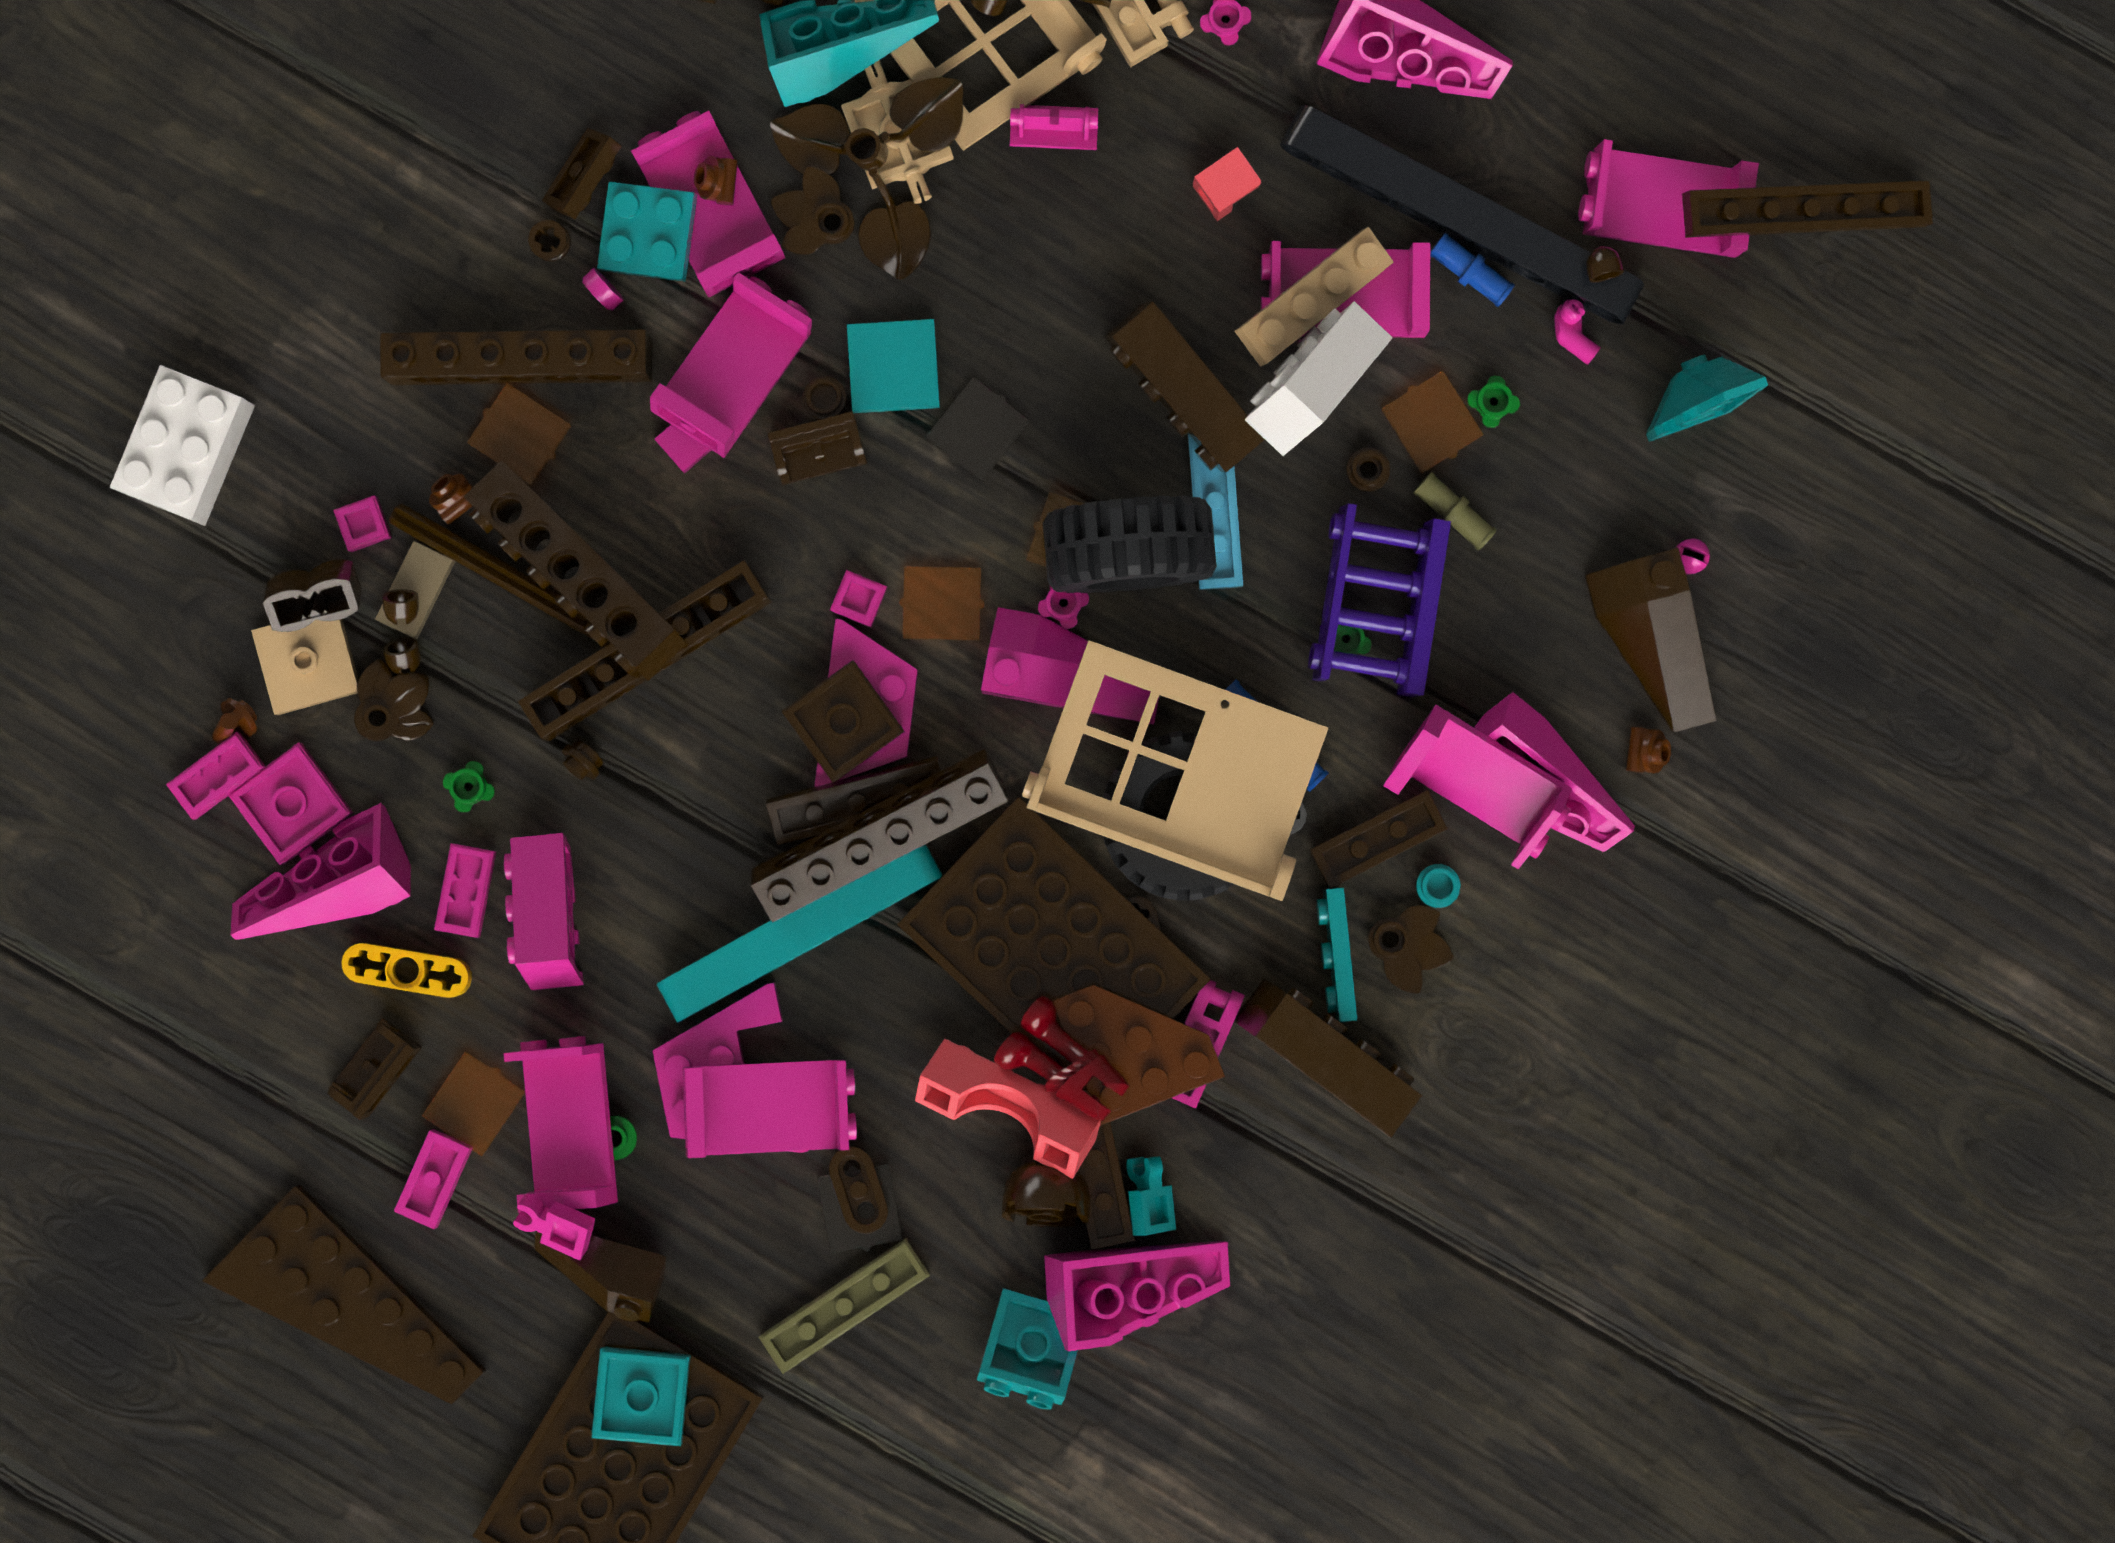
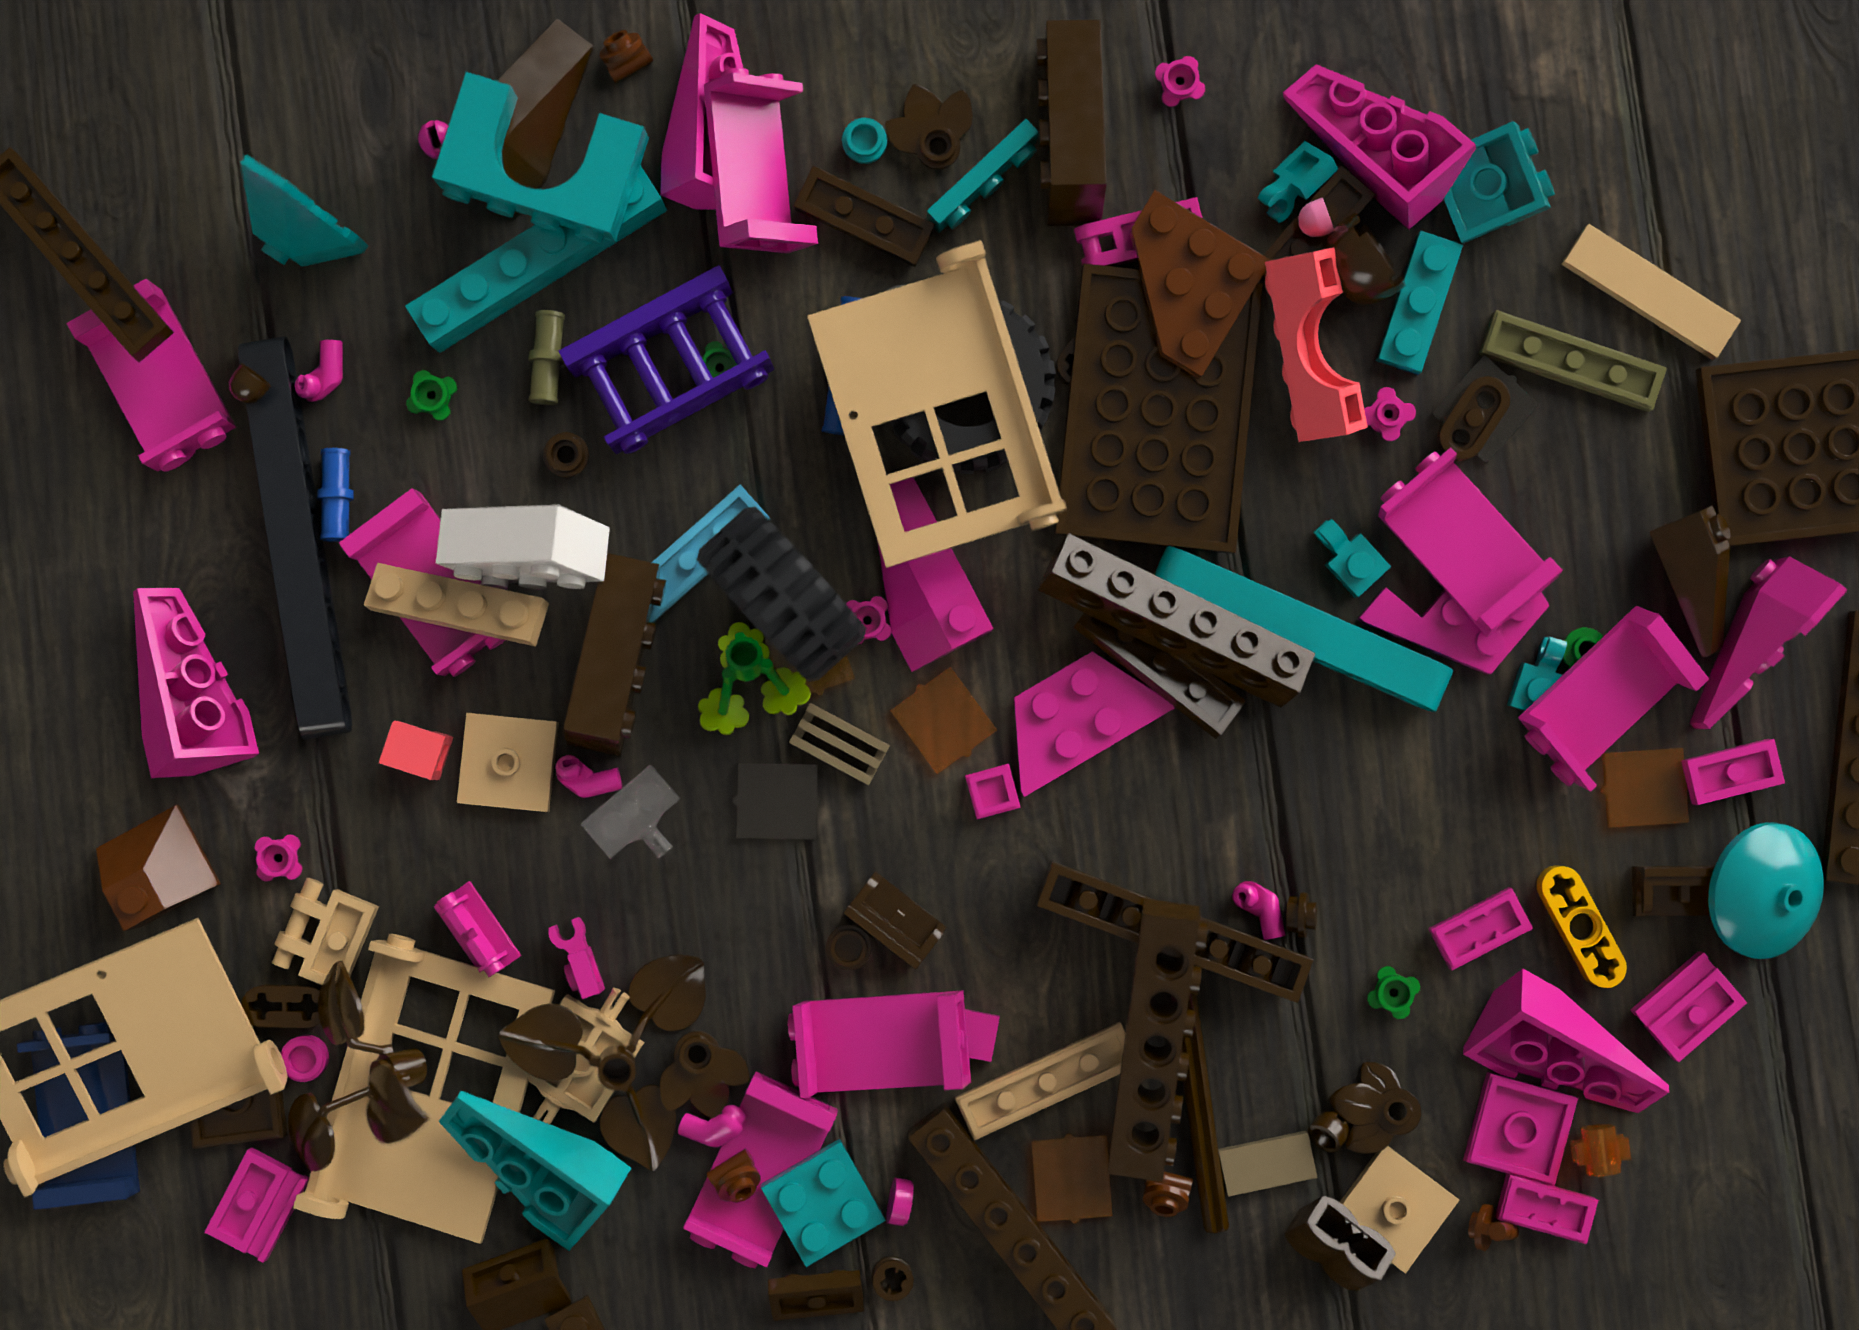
camera: 130 degrees left, 0 degrees up
dark pink tile [333,495,392,552] -> none
dark brown hinge [382,589,419,625] -> none
dark pink wedge [504,833,584,990] -> none
dark pink plate [513,1194,595,1261] -> none
teal tile [592,1347,691,1446] -> none
dark brown tile [782,660,905,783] -> none
teal tile [847,319,940,413] -> none
dark red piece [994,996,1130,1121] -> none
clear orange piece [1381,371,1483,473] -> none
none -> teal brick [405,165,667,353]
none -> teal arch [432,72,649,245]
none -> tan plate [457,713,559,812]
none -> dark pink plate [548,917,605,999]
none -> dark pink arm [556,755,623,798]
none -> clear plate [581,765,681,859]
none -> dark pink arm [678,1105,746,1147]
none -> lime plant [698,622,811,735]
none -> dark tan tile [789,703,890,785]
none -> tan tile [955,1022,1125,1140]
none -> dark pink plate [1155,56,1205,107]
none -> dark pink arm [1232,881,1286,940]
none -> bright pink hinge [1298,197,1334,237]
none -> teal plate [1313,519,1391,598]
none -> dark pink plate [1364,387,1416,441]
none -> teal plate [1376,231,1463,375]
none -> teal plate [1507,637,1567,711]
none -> tan tile [1561,224,1741,360]
none -> clear orange gear [1570,1124,1631,1176]
none -> dark pink plate [1630,951,1747,1062]
none -> dark pink wedge [1689,556,1847,729]
none -> teal dish [1708,822,1824,959]

